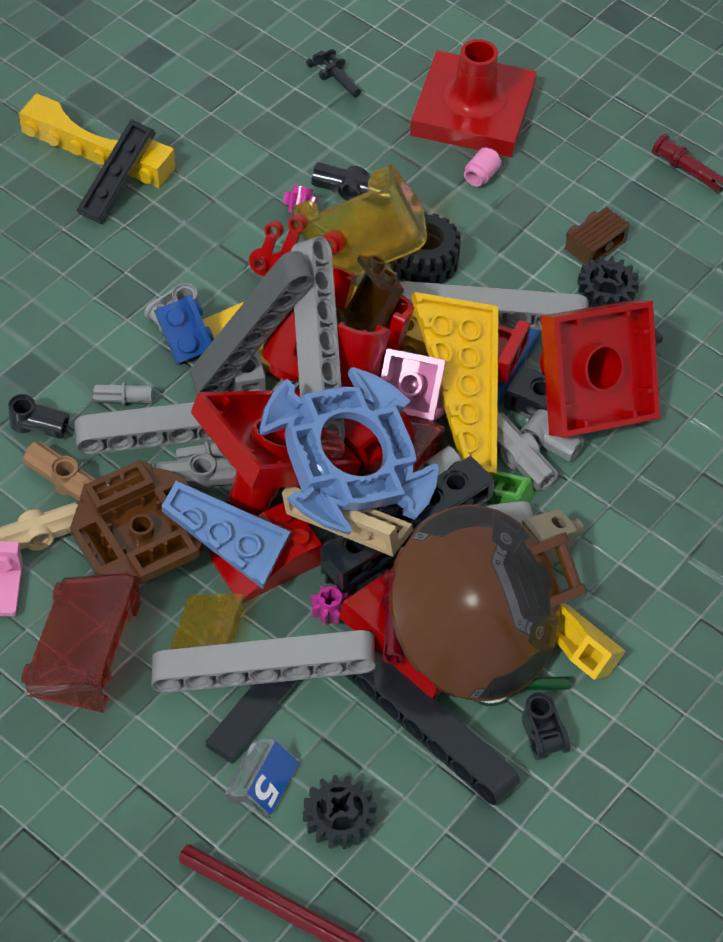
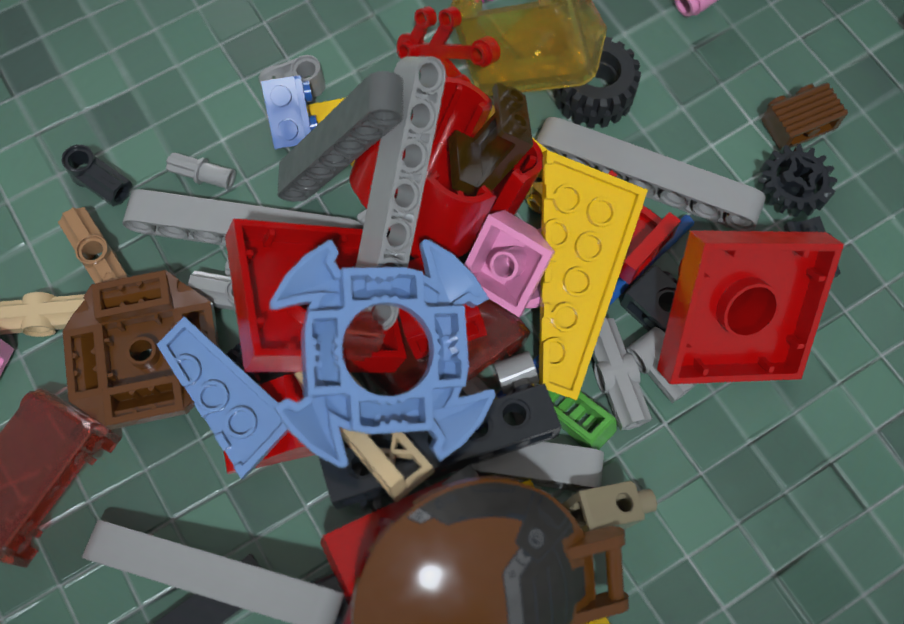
camera: 20 degrees right, 15 degrees up
clear yellow hinge [170,594,244,649] -> none
light grey brick [232,351,266,391] -> none
dark pink gear [311,585,348,625] -> none

